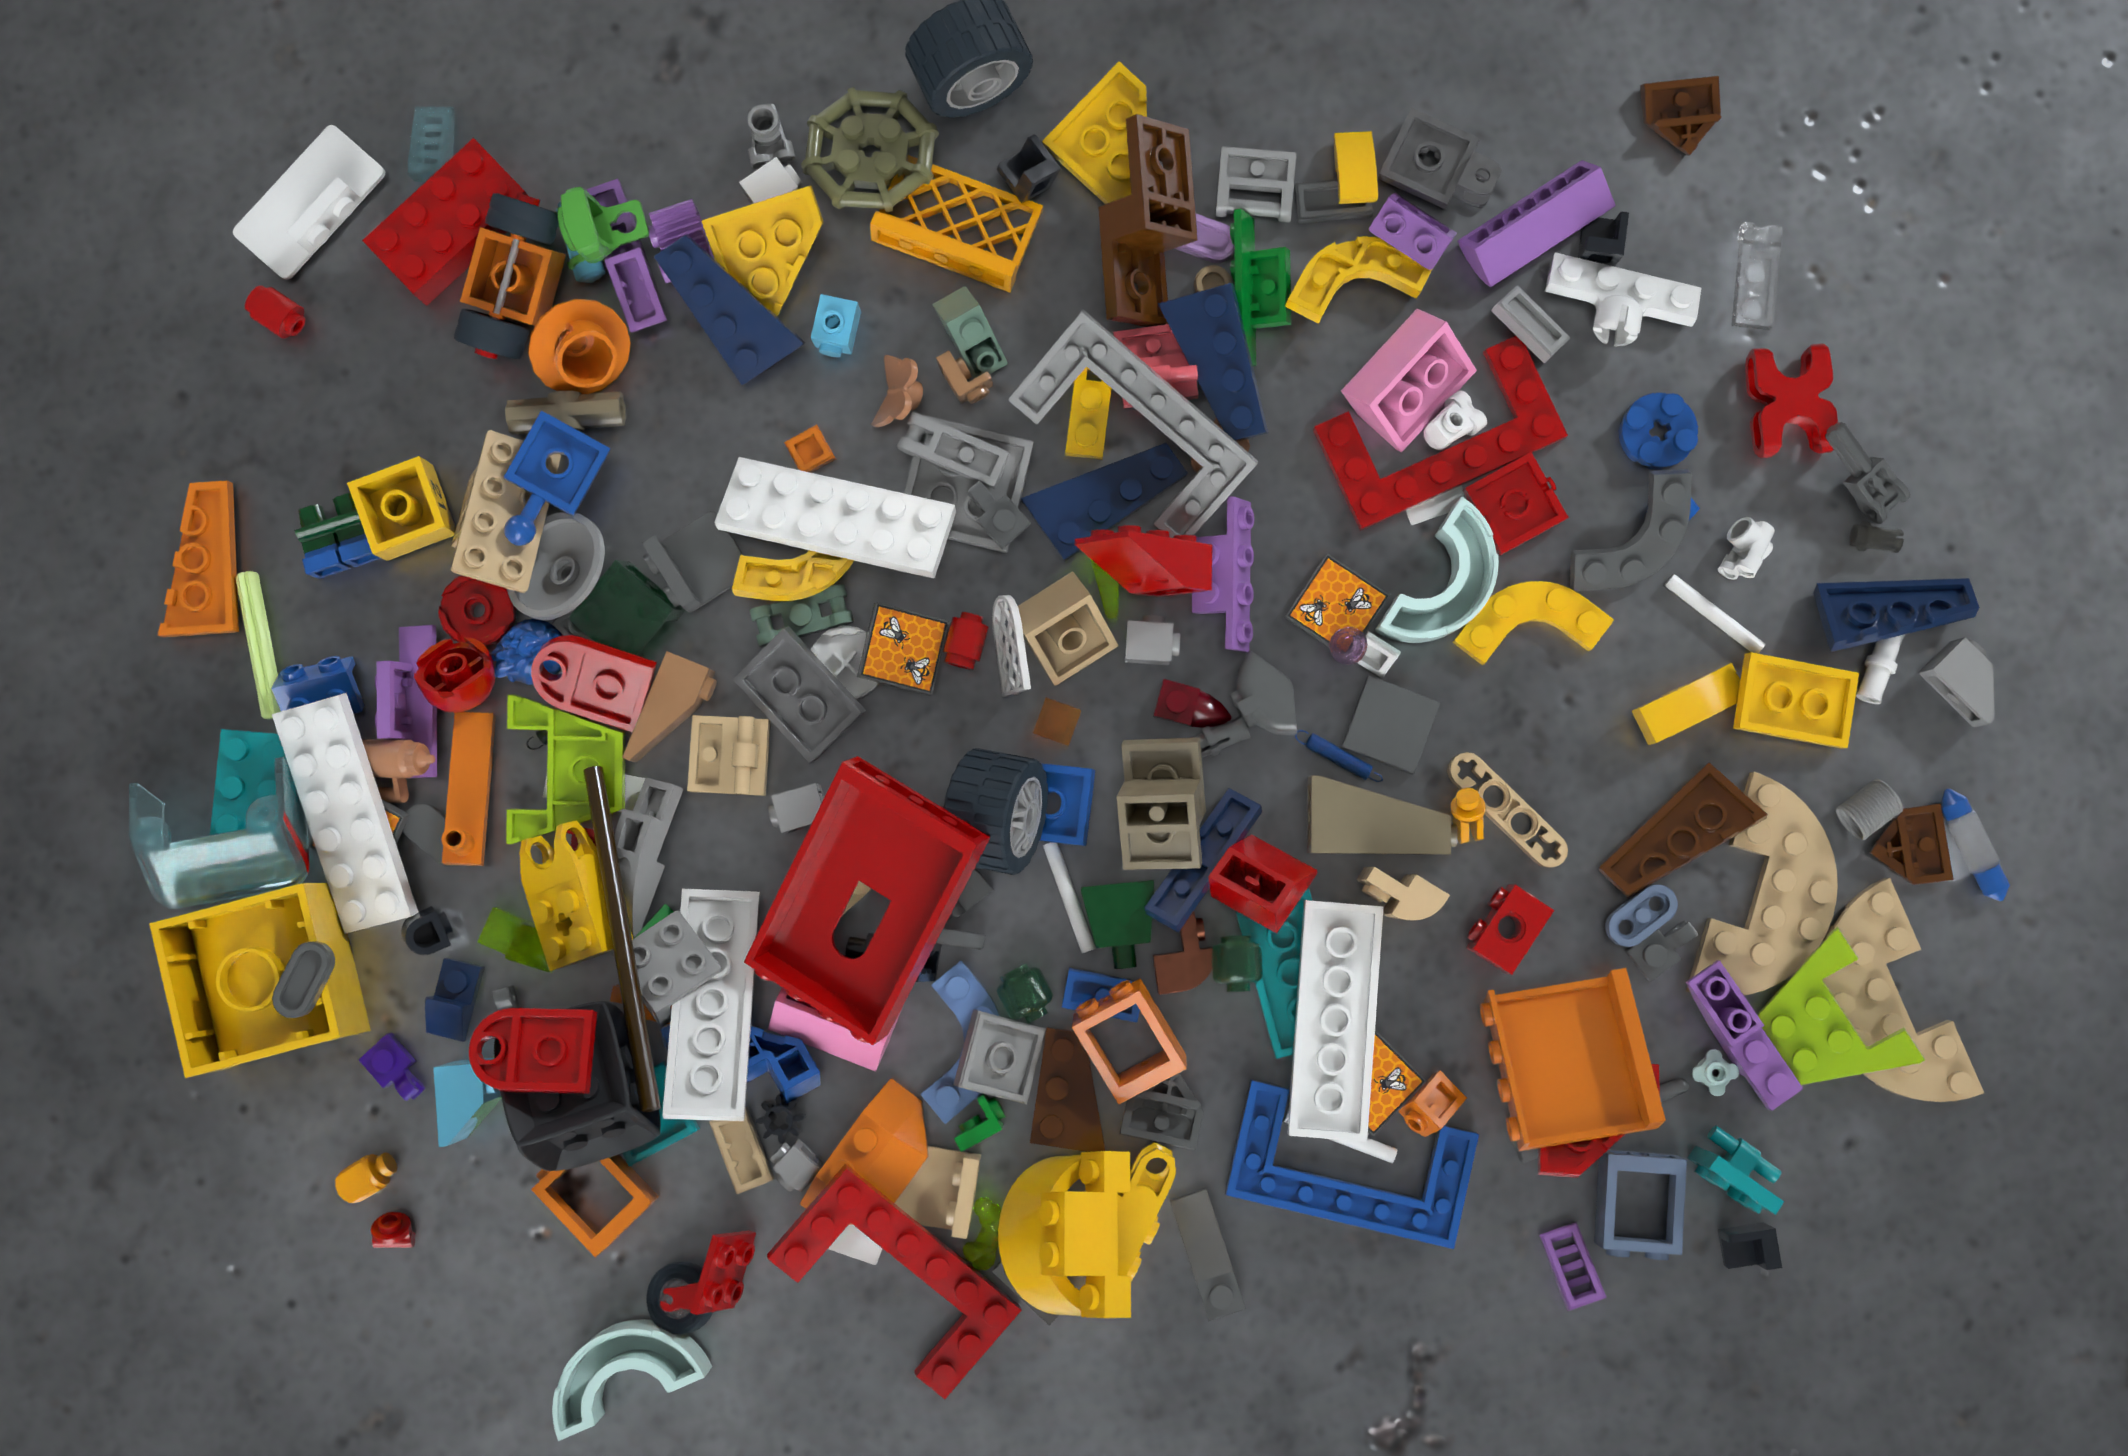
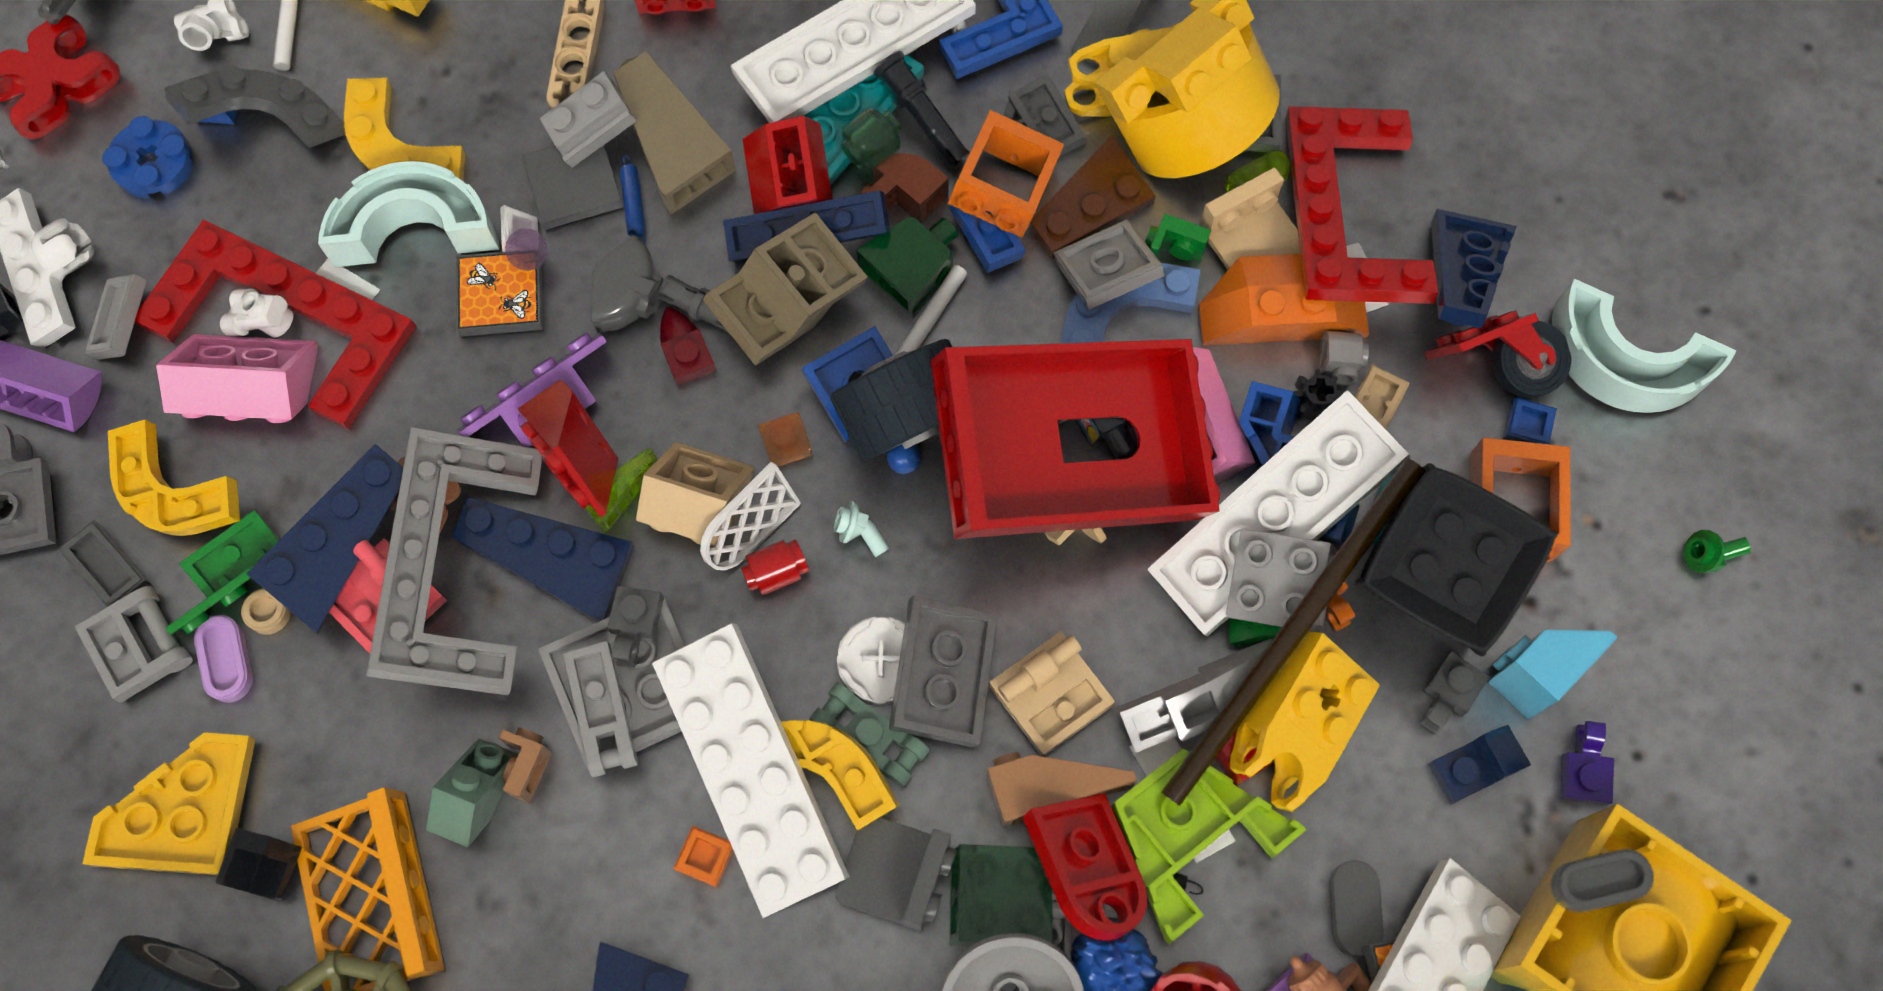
camera: 135 degrees left, 15 degrees down
light orange arm [335,1152,398,1203] -> none
red plate [370,1212,415,1248] -> none
black plate [401,906,453,955] -> none
orange piece [441,712,496,866] -> none
red plate [469,1008,597,1094] -> none
clear neon green slope [477,907,551,972] -> none
light grey brick [768,783,824,834] -> none
medium azure brick [811,294,861,357] -> none
tile [857,602,949,696] -> none
nougat animal [871,355,923,427] -> none
clear green head [996,963,1054,1023] -> none
yellow plate [1065,367,1112,460] -> none
reddish brown bracket [1098,114,1198,327] -> none
light grey brick [1125,615,1180,665] -> none
yellow slope [1333,131,1378,204] -> none
tan brick [1357,867,1450,920] -> none
medium lavender bracket [1369,192,1457,270] -> none
light orange arm [1450,788,1486,844] -> none
red plate [1462,452,1569,556] -> none
none -> light grey plate [540,71,637,168]
none -> light aqua plate [834,501,890,557]
none -> black pin [873,51,970,169]
none -> dark blue wing [1431,209,1517,328]
none -> blue tile [1502,397,1557,444]
none -> green plate [1684,530,1751,573]

